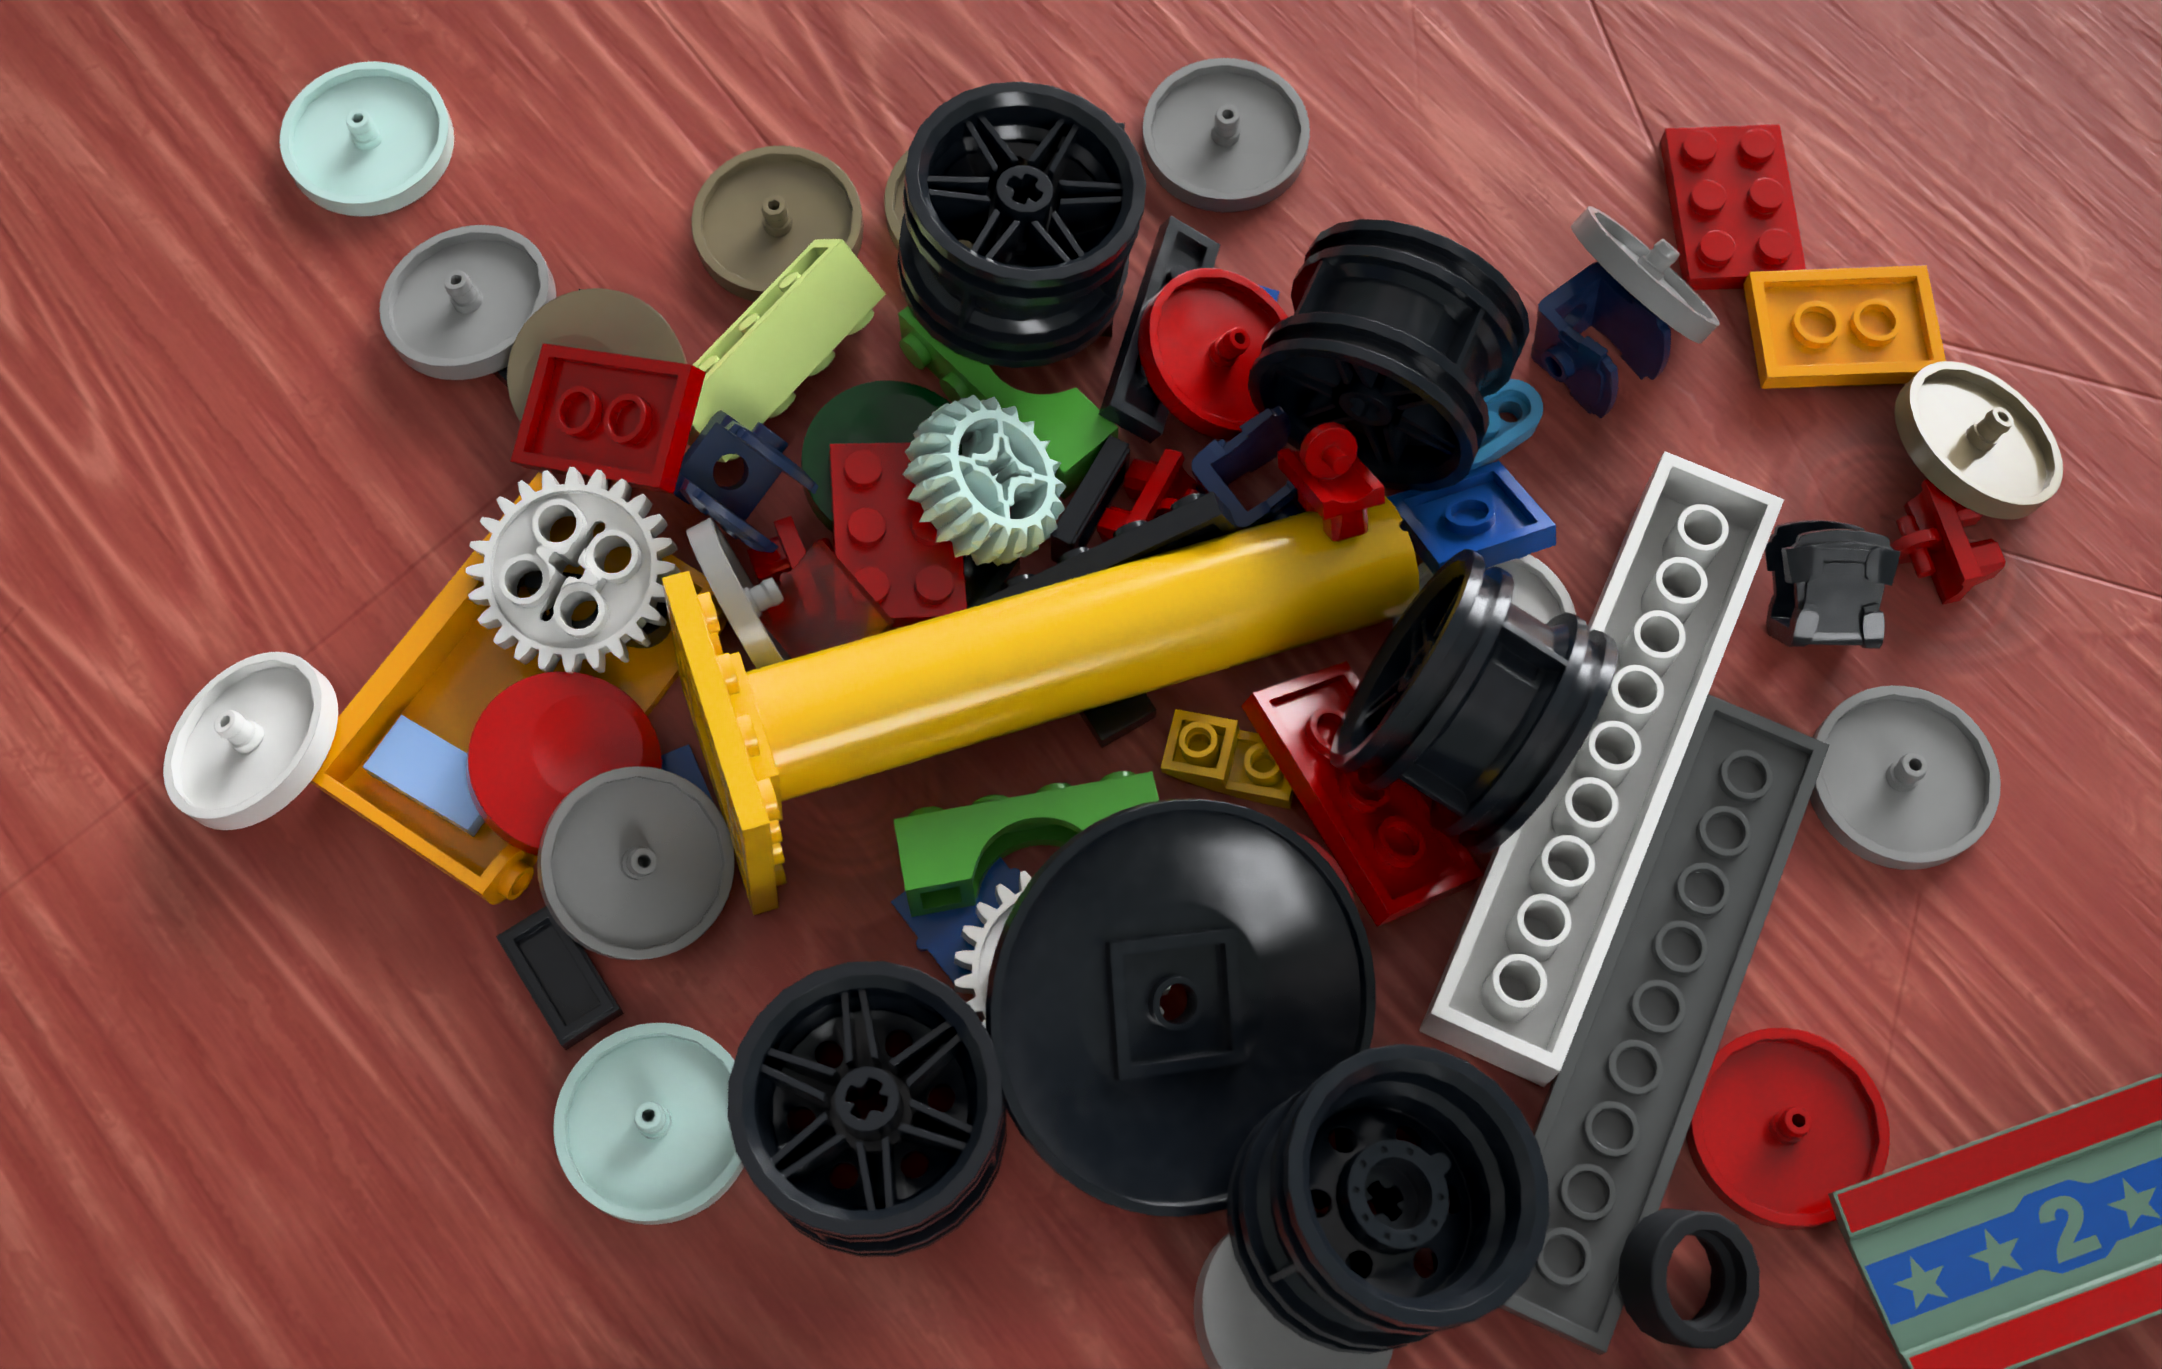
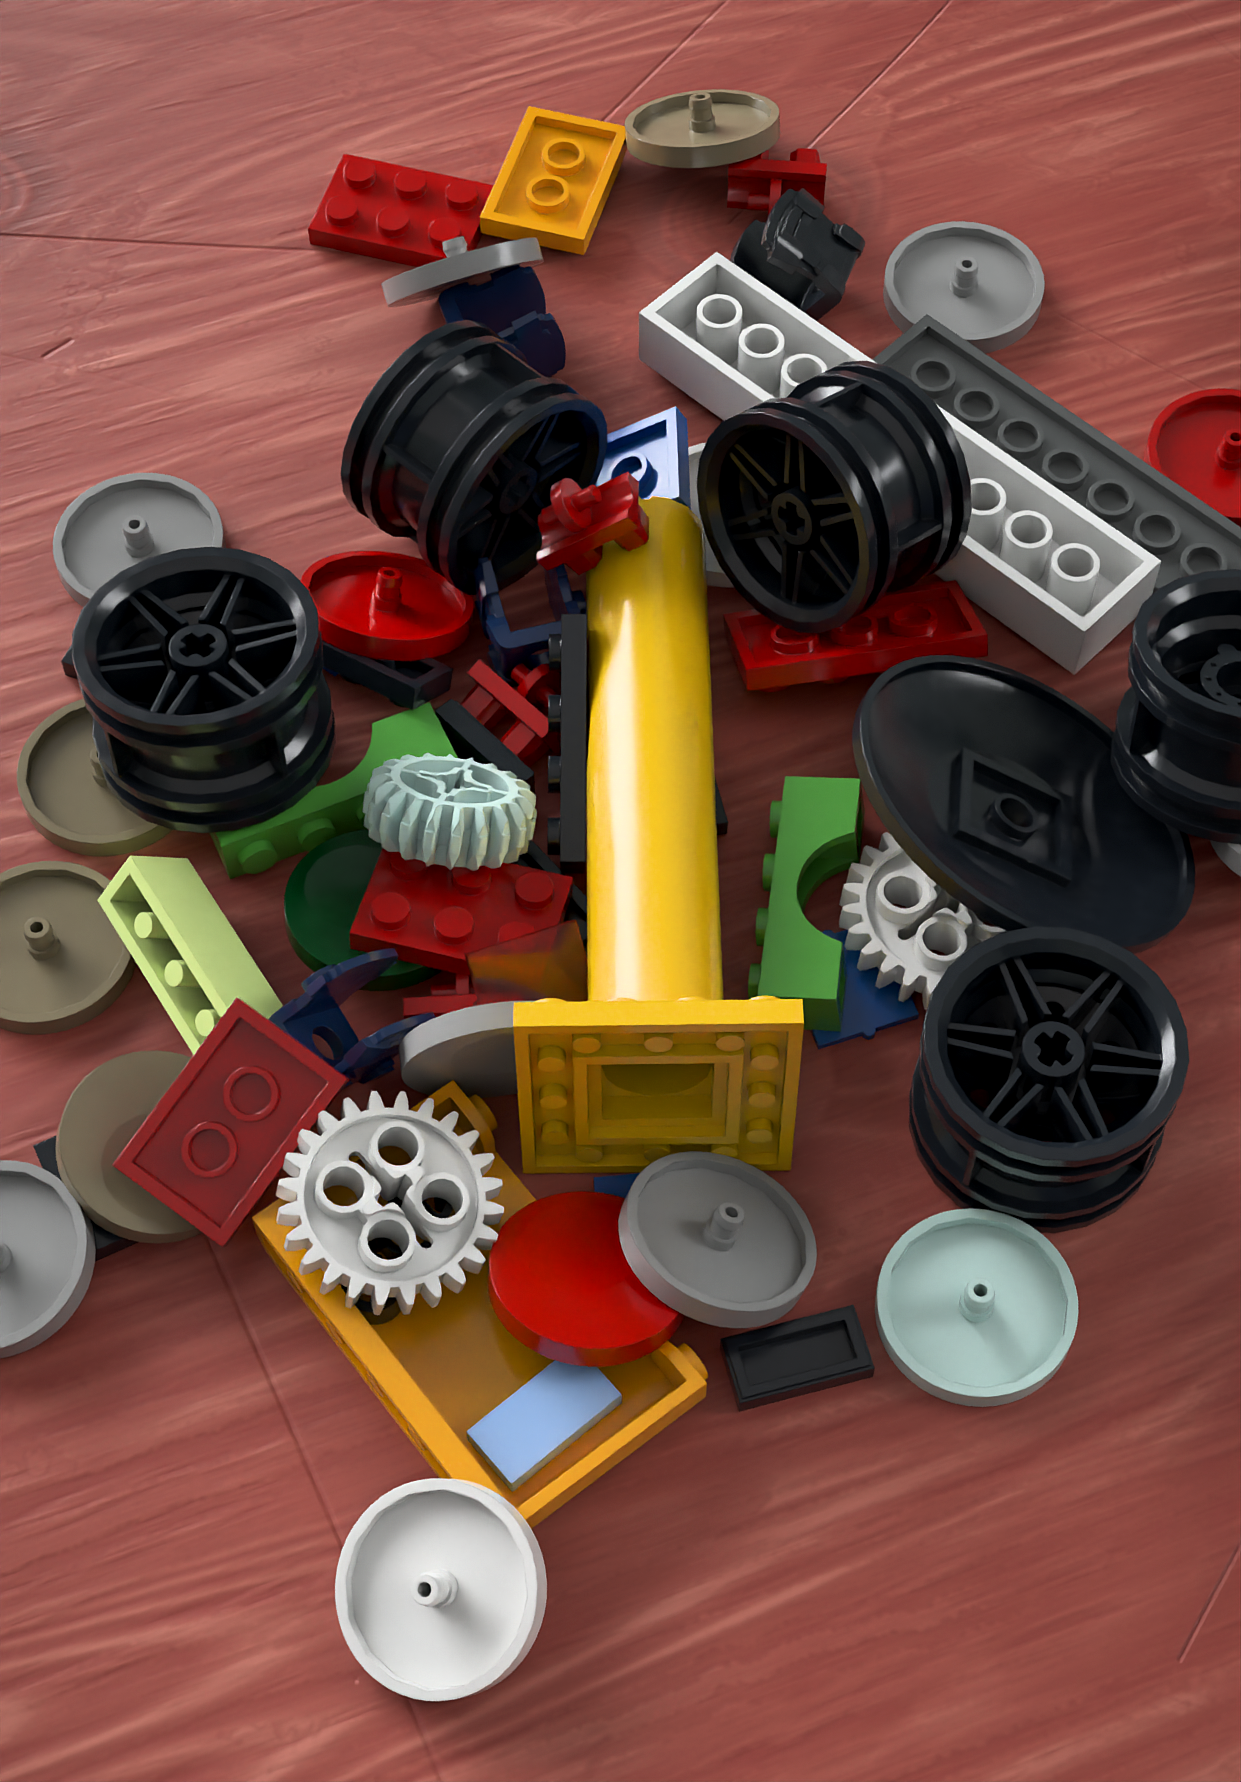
camera: 70 degrees left, 10 degrees down
yellow slope [1161,709,1294,809] -> none

